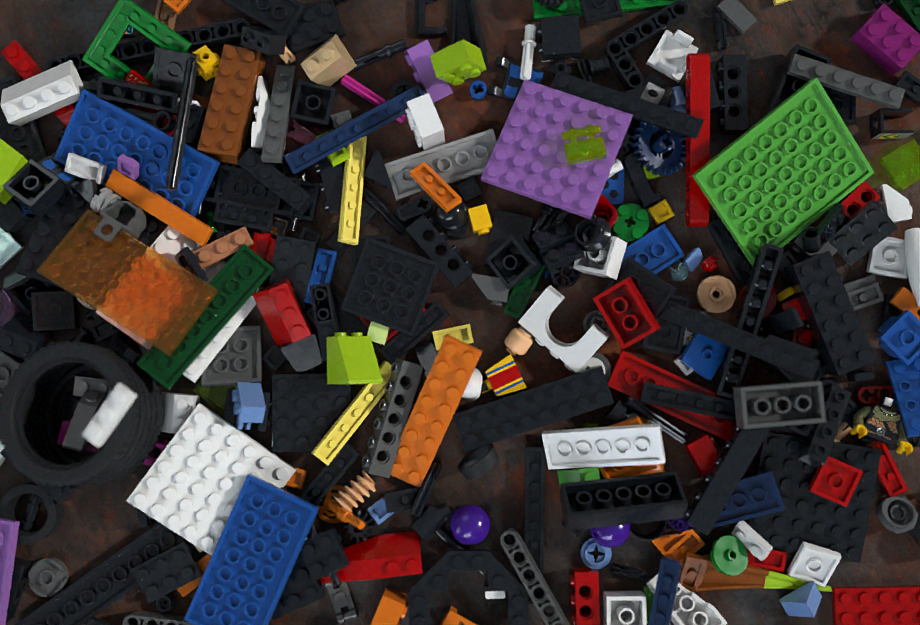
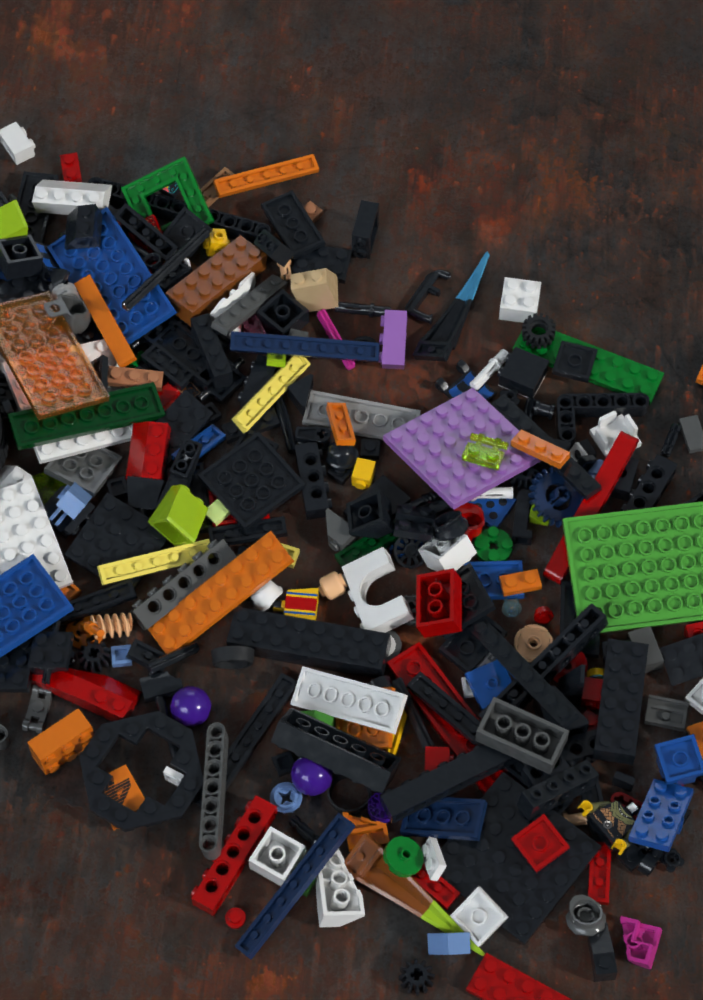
camera: 30 degrees right, 25 degrees down
white tile [64,153,107,184] -> none
medium lavender plate [118,154,139,180] -> none
white brick [405,93,445,151] -> none
lime brick [430,39,487,86] -> none
blue bush [470,81,487,100] -> none
yellow tile [648,199,675,225] -> none
medium blue slope [681,248,703,272] -> none
black plate [802,203,845,253] -> none
none -> black slope [65,204,103,250]
none -> orange plate [499,569,542,597]
none -> orange plate [511,429,570,469]

